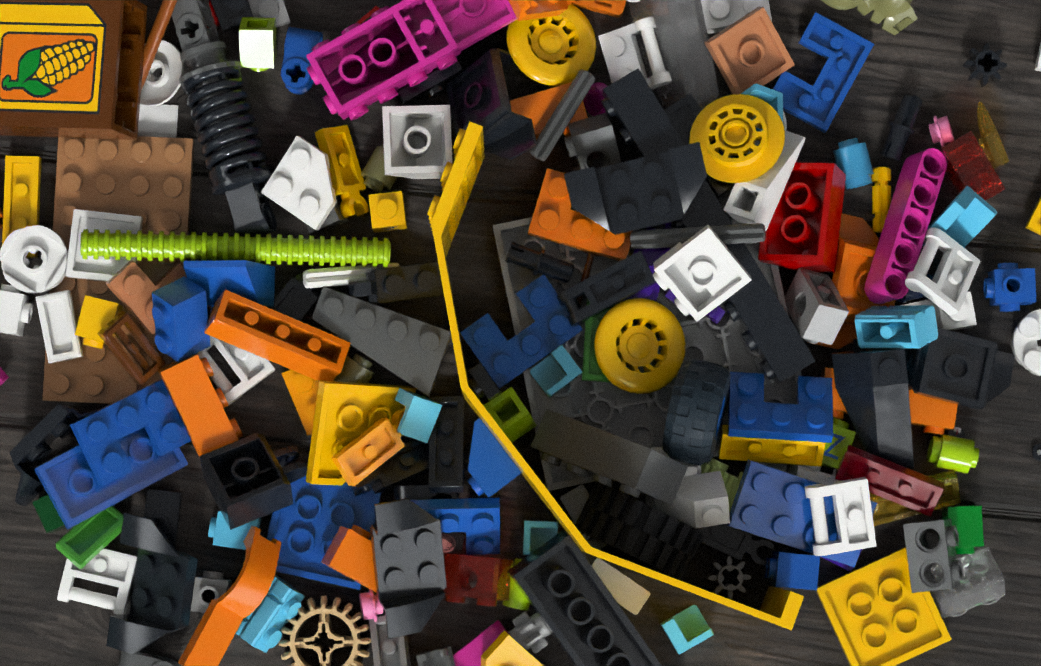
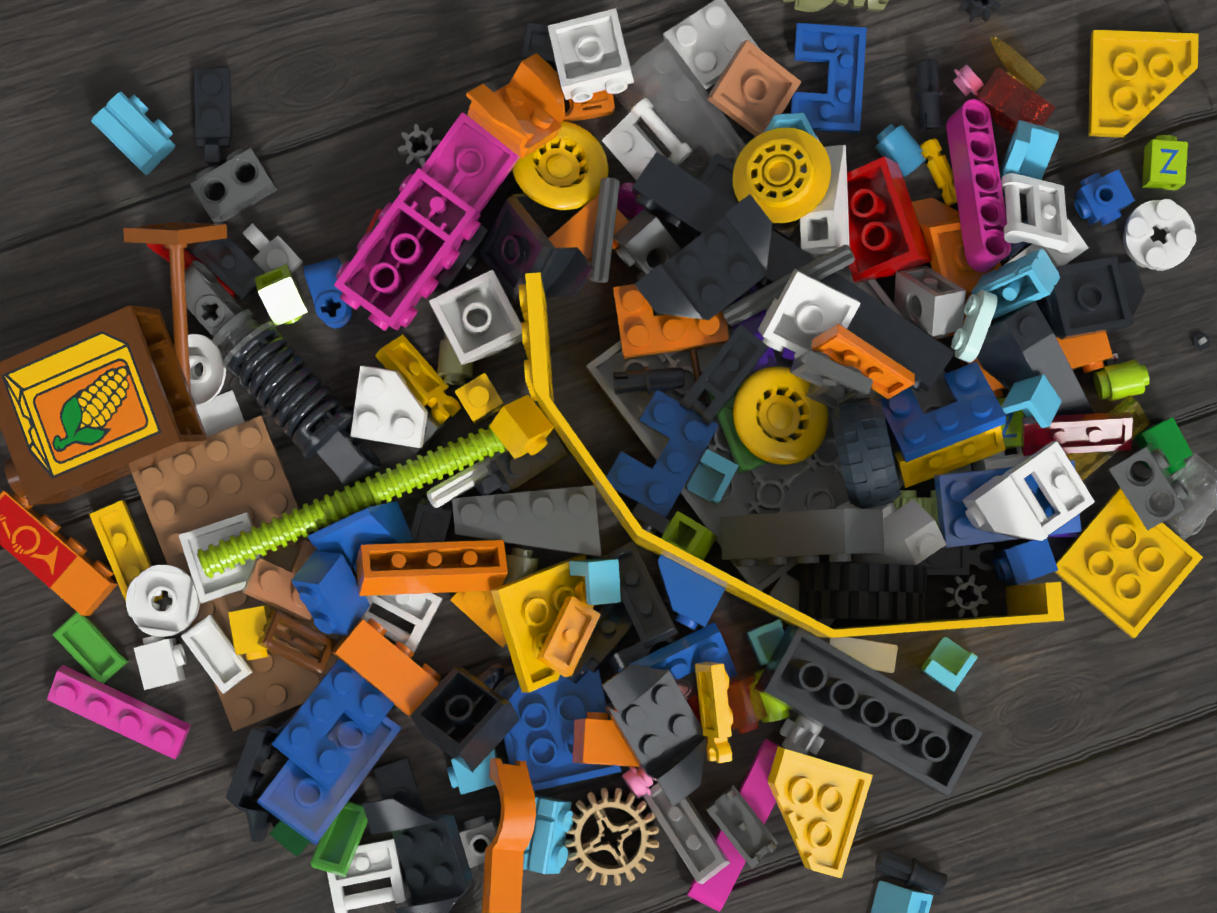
camera: 20 degrees left, 0 degrees up
none -> yellow brick [489,395,554,459]
none -> yellow plate [695,662,733,763]
none -> dark grey plate [790,350,873,409]
none -> orange tile [812,324,915,399]
none -> light aqua plate [951,290,997,363]
none -> white slope [962,476,1048,541]
none -> medium azure panel [1001,374,1062,428]

